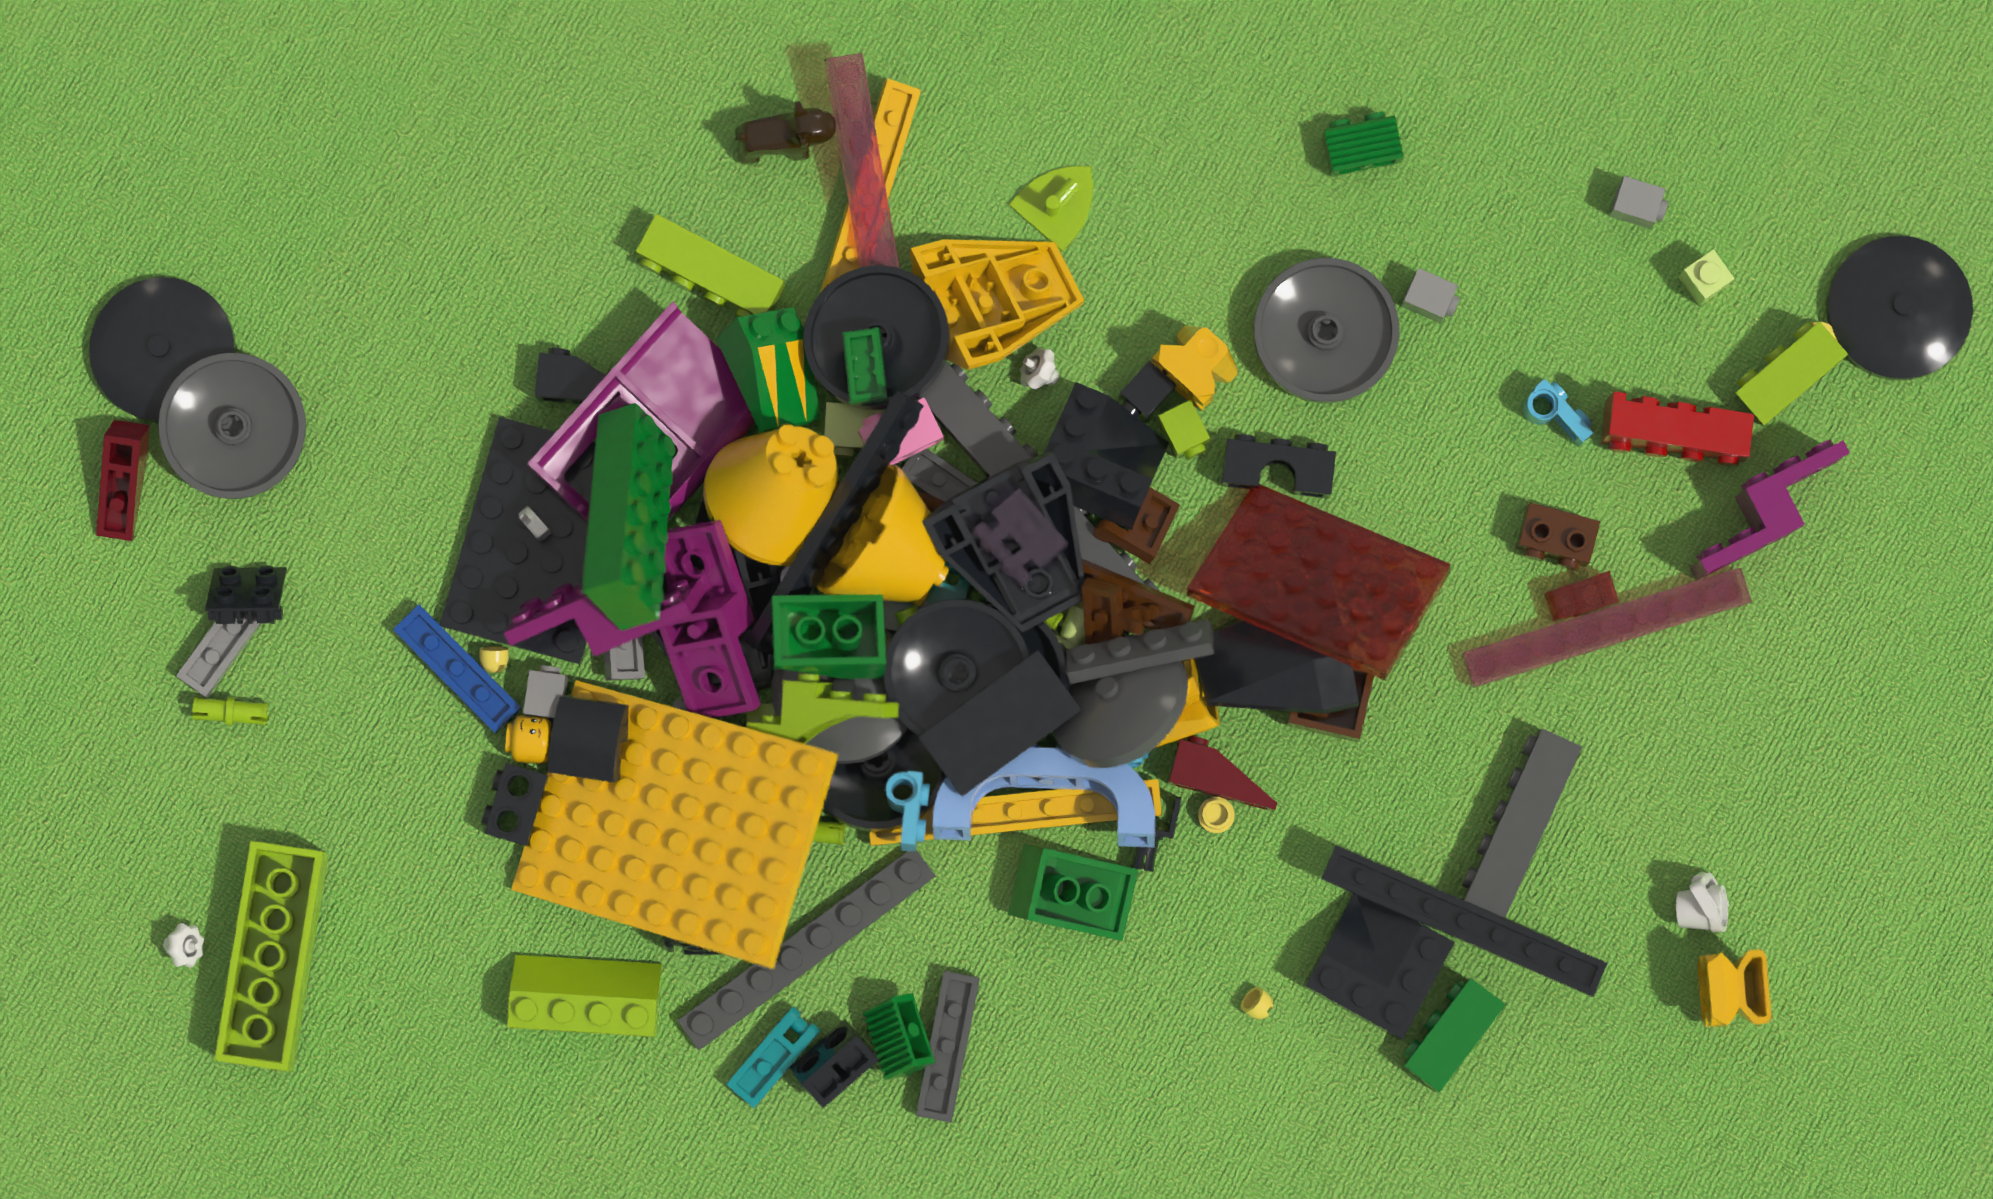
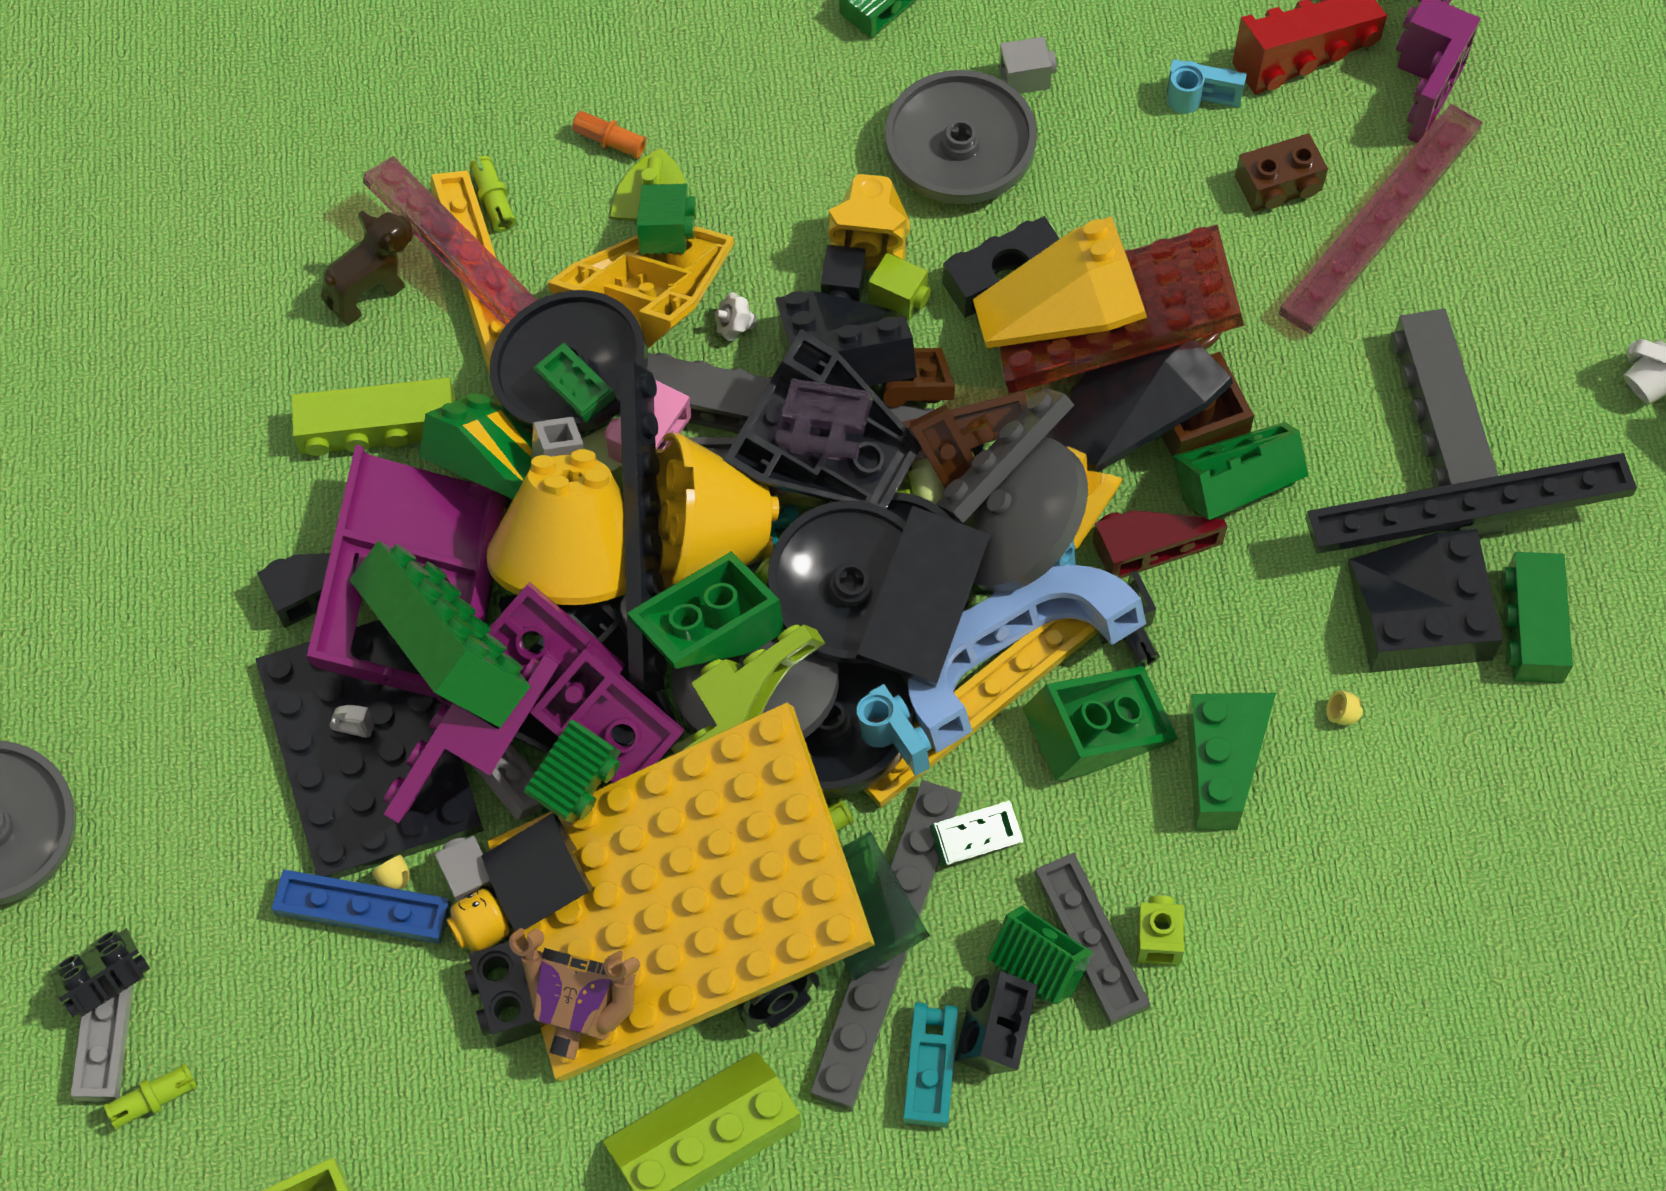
camera: 30 degrees left, 20 degrees down
light yellow plate [1198,797,1235,833] -> none
clear red leg [1544,571,1619,622] -> none
none -> lime pin [469,156,517,232]
none -> medium nougat torso [509,928,640,1060]
none -> green brick [523,720,622,824]
none -> light grey brick [532,417,584,459]
none -> orange axle [572,111,647,159]
none -> green brick [637,183,697,255]
none -> clear green tile [842,831,930,980]
none -> plate [929,801,1023,867]
none -> yellow wedge [973,216,1147,348]
none -> lime brick [1137,895,1185,966]
none -> green wedge [1173,422,1308,520]
none -> green wedge [1187,693,1276,831]

